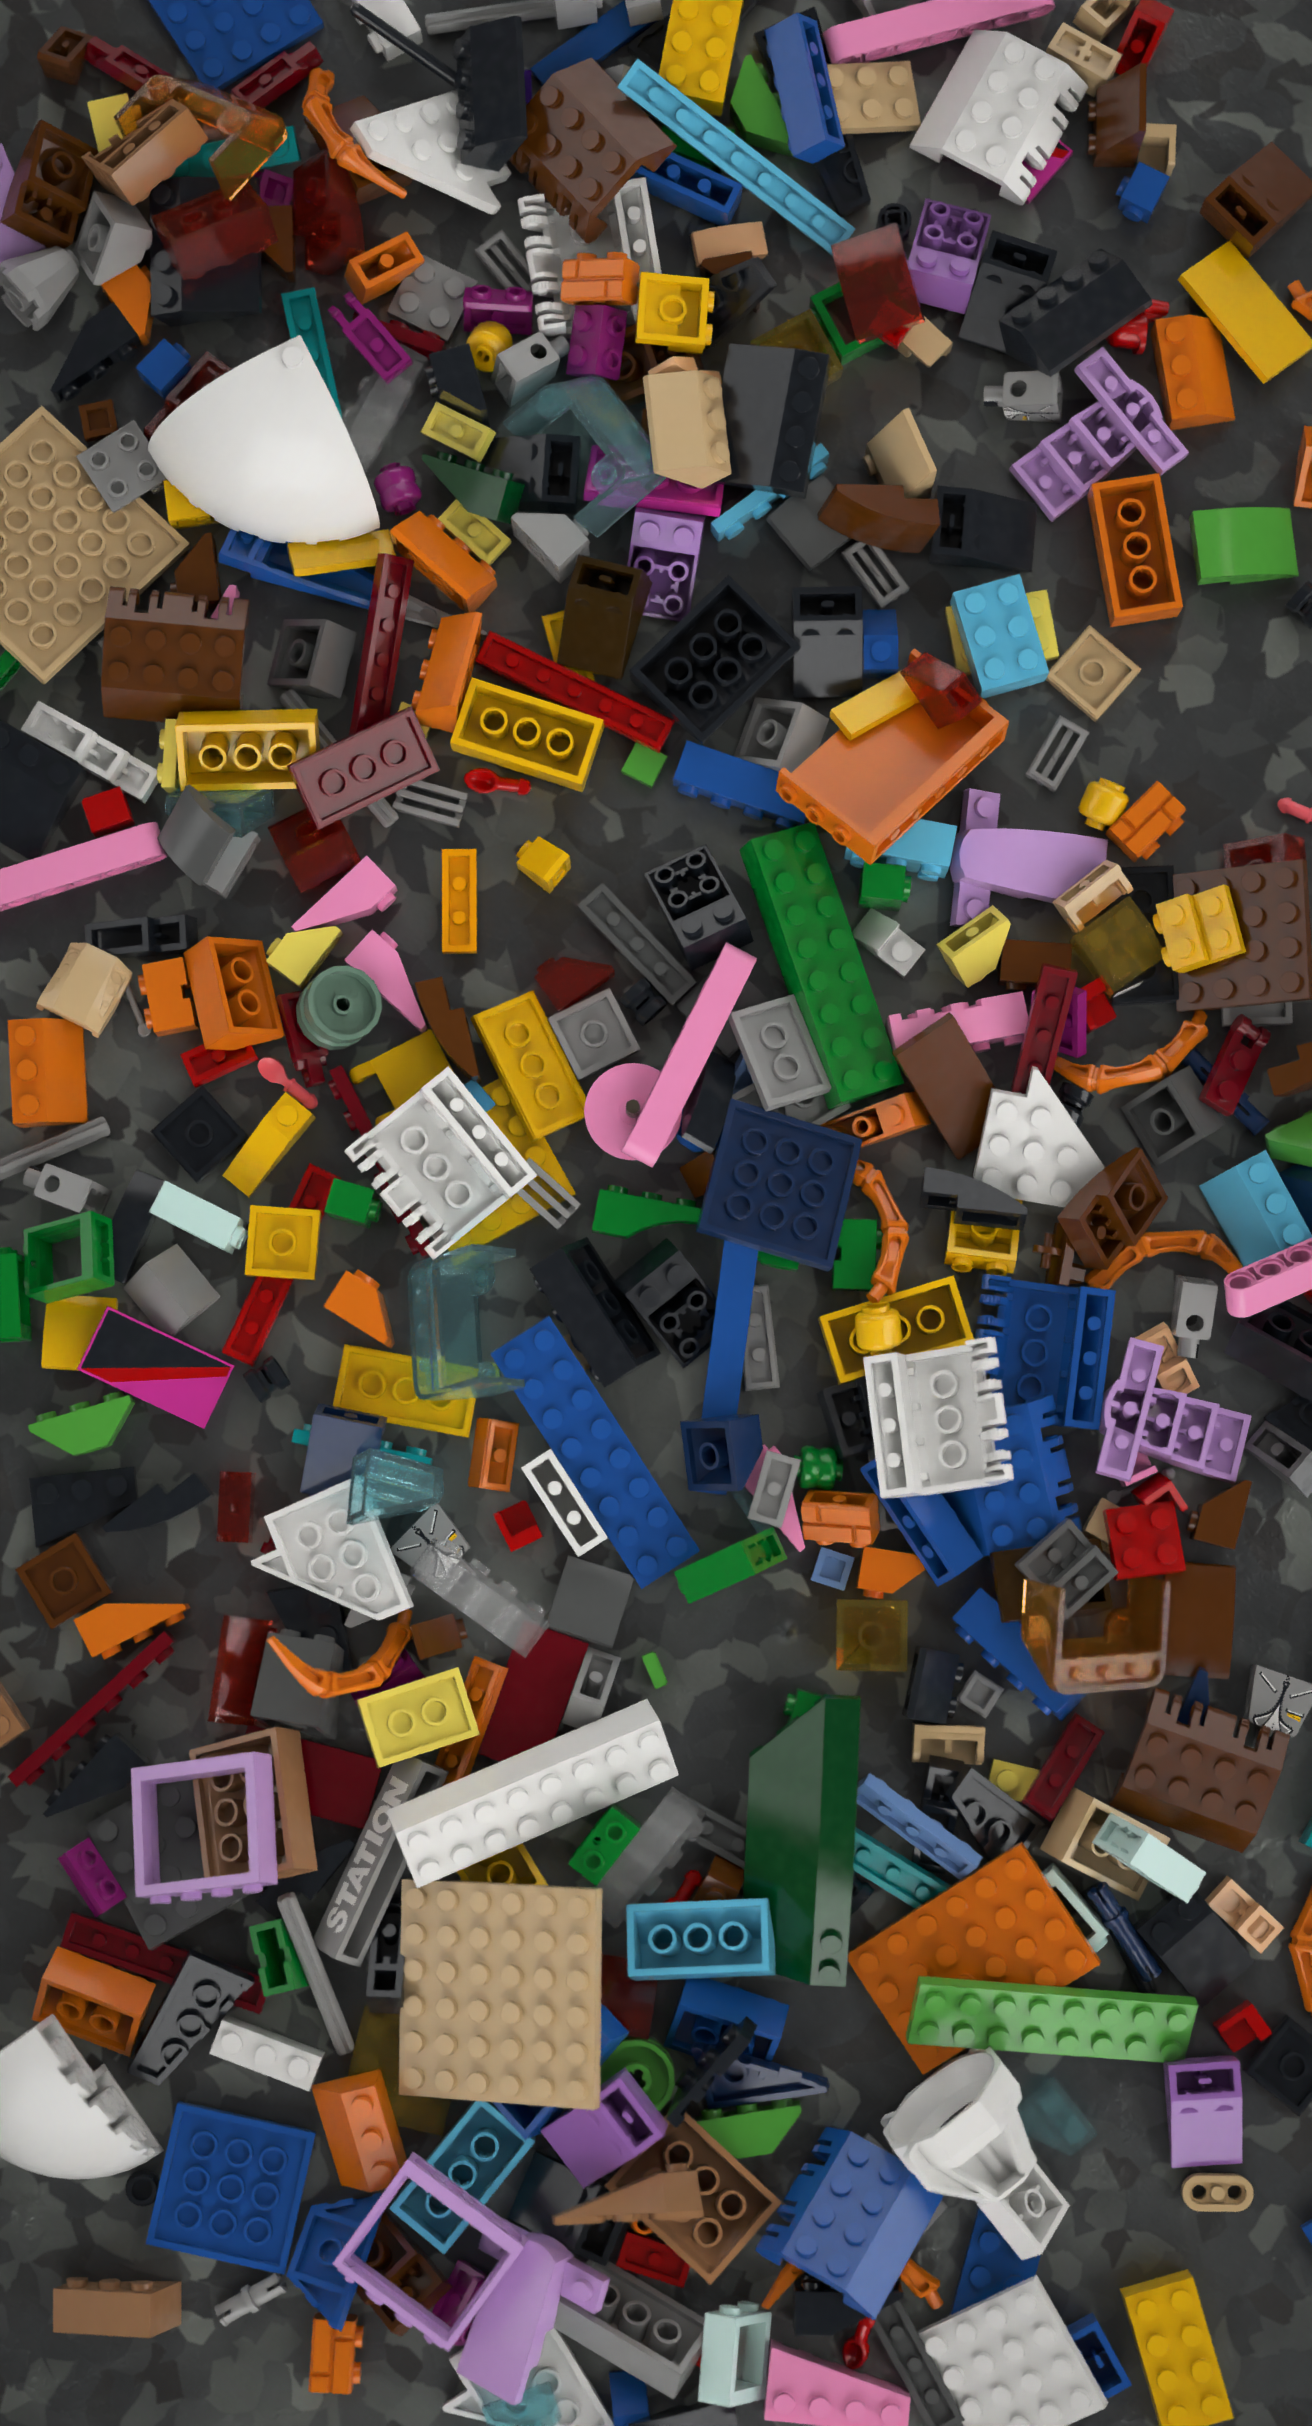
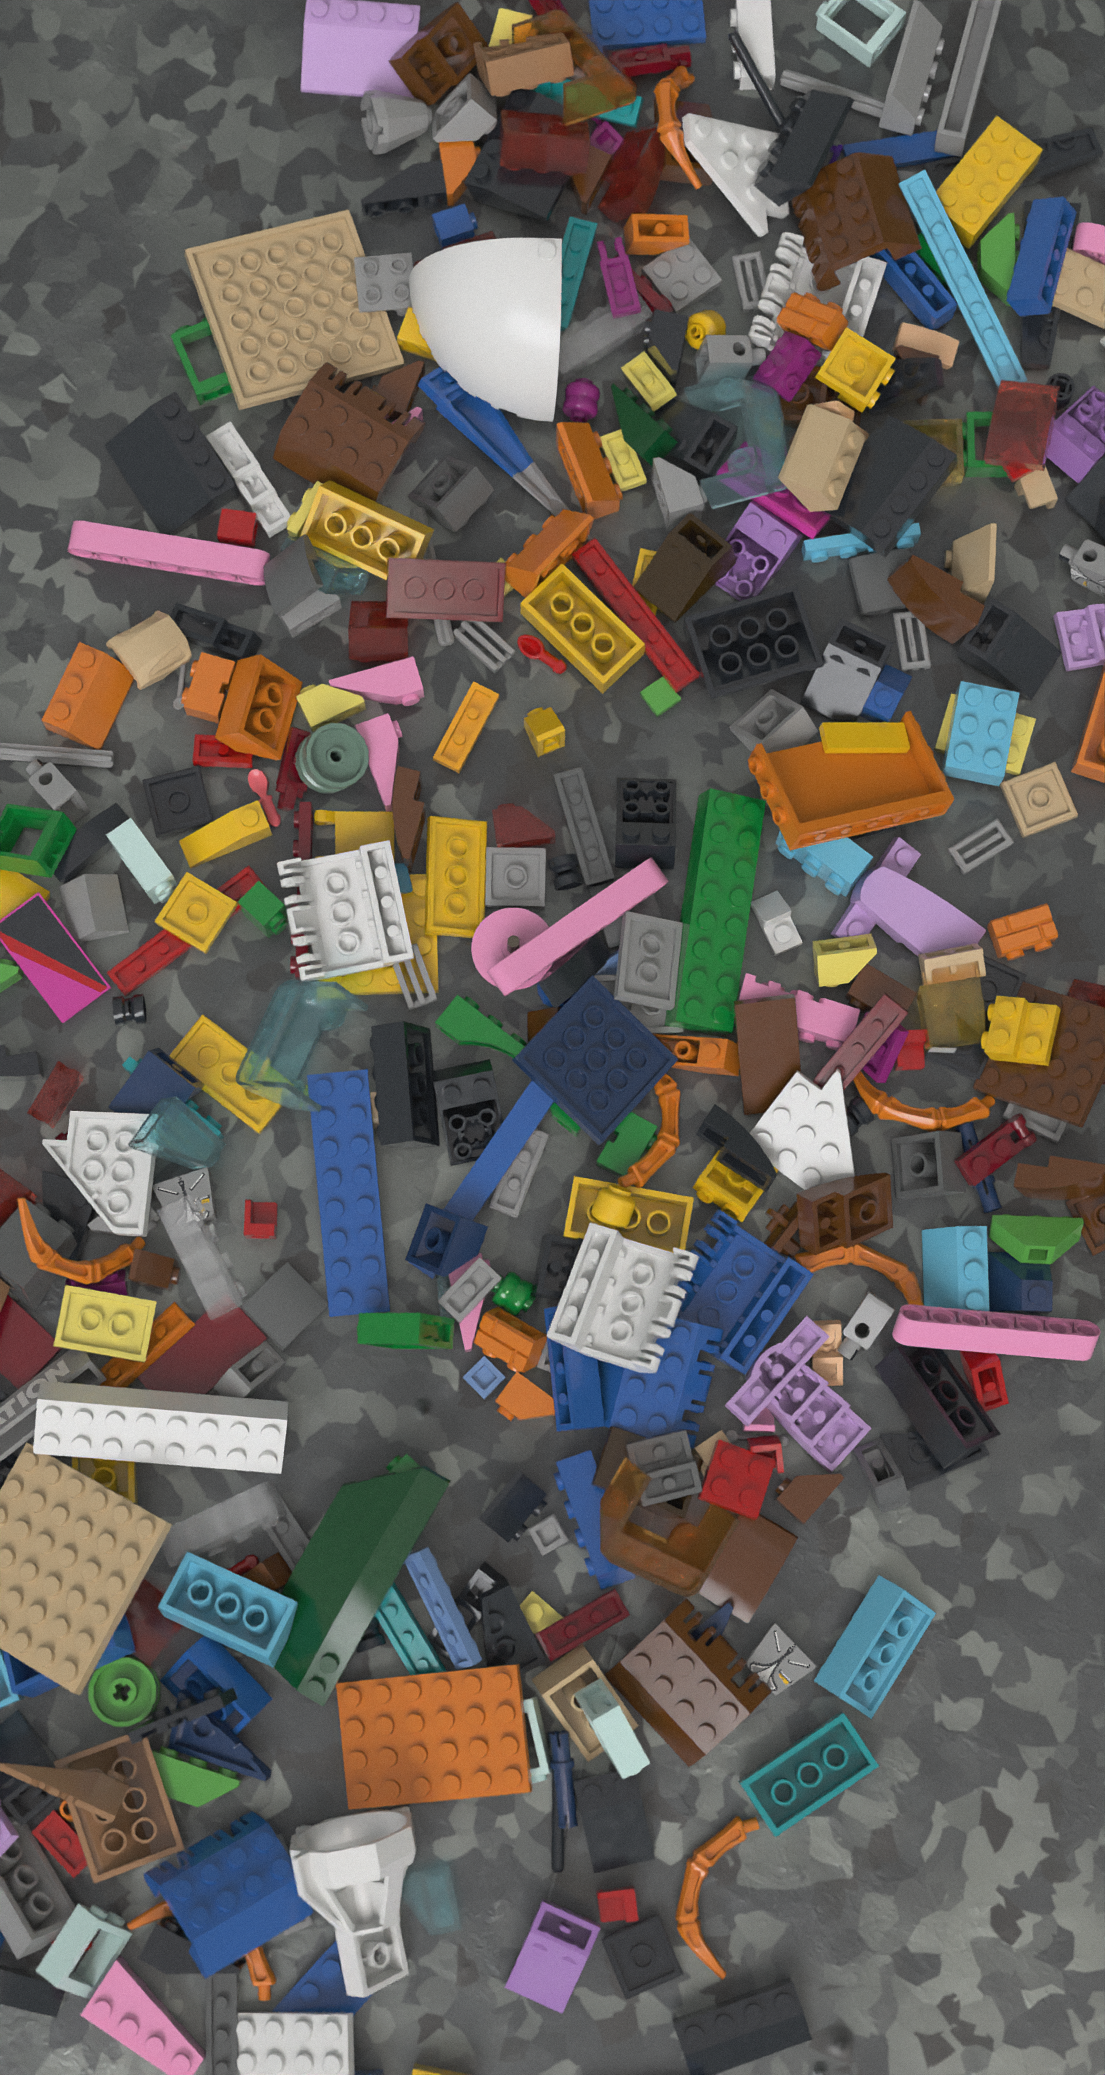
camera: 25 degrees right, 5 degrees down
reddish brown plate [78,399,119,442] -> none
yellow tile [287,529,396,577] -> none
orange slope [324,1269,395,1349] -> none
dark red plate [349,553,414,735] -> none
magenta bracket [463,285,533,335] -> none
orange slope [468,1418,519,1492] -> none
white brick [521,1449,608,1557] -> none
medium lavender slope [540,2067,669,2188] -> none
green window [568,1803,641,1886] -> none
bright green tile [642,1651,668,1689] -> none
blue brick [673,740,807,830] -> none
clear yellow slope [835,1599,908,1672] -> none
red piece [842,2317,876,2370] -> none
green brick [858,862,912,912] -> none
clear red slope [900,652,983,729] -> none
bright green plate [906,1976,1198,2063] -> none
tan hinge [911,1723,985,1765] -> none
yellow head [1078,777,1129,831] -> none
tan plate [1181,2173,1254,2212] -> none
light nougat slope [1205,1876,1284,1954] -> none

